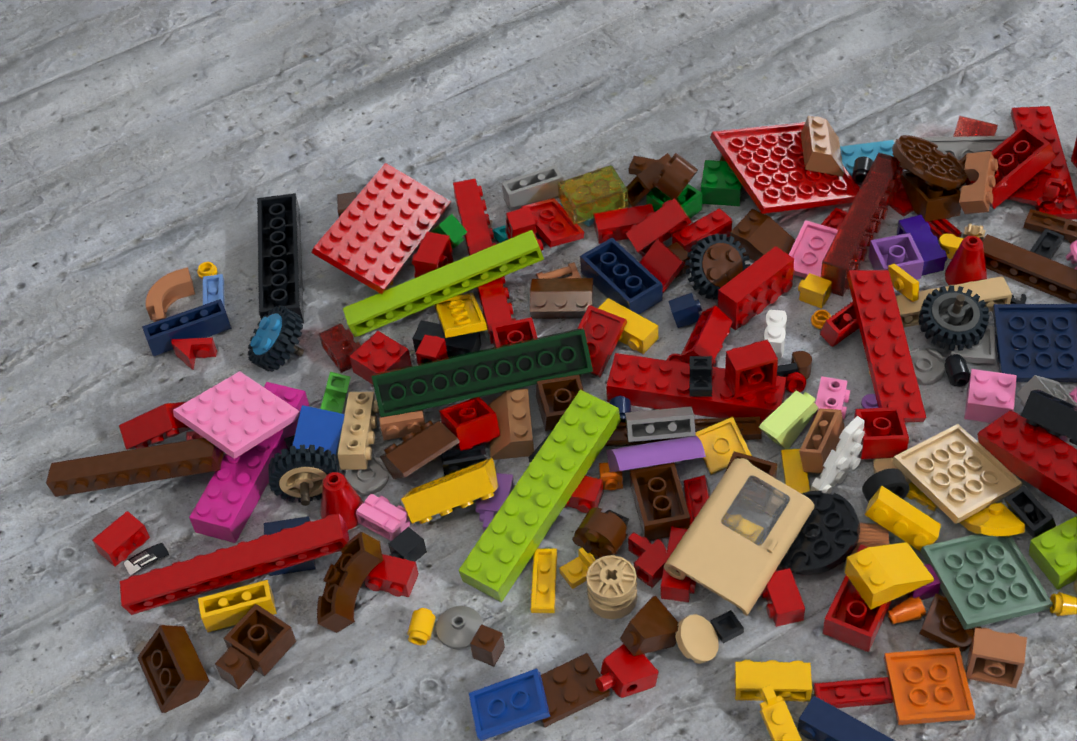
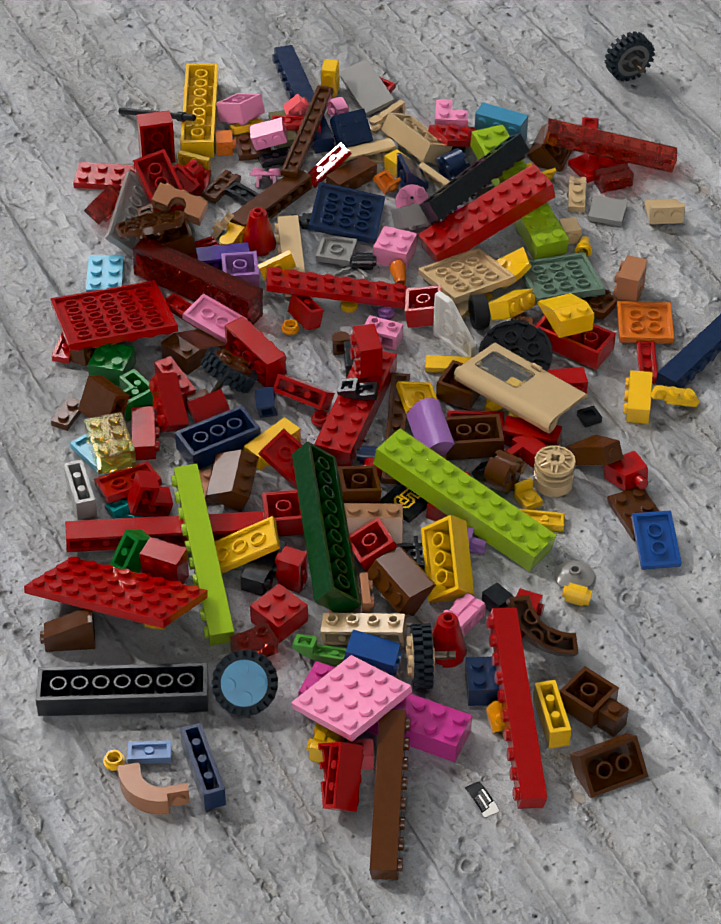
camera: 90 degrees left, 5 degrees down
red brick [92,511,150,567] -> none
red slope [171,337,217,370] -> none
reddish brown brick [470,624,505,667] -> none
light grey brick [625,407,696,442] -> none
reddish brown brick [652,153,698,200] -> none
tan tile [676,614,719,664] -> none
yellowish green slope [759,390,819,449] -> none
white brick [764,310,787,359] -> none
yellow brick [798,273,832,309] -> none
nougat brick [799,408,845,473] -> none
medium nougat slope [801,116,844,176] -> none
black brick [852,156,874,185] -> none
wheel [918,285,990,351] -> none
black brick [1005,486,1056,538] -> none
none -> orange cone [389,260,406,285]

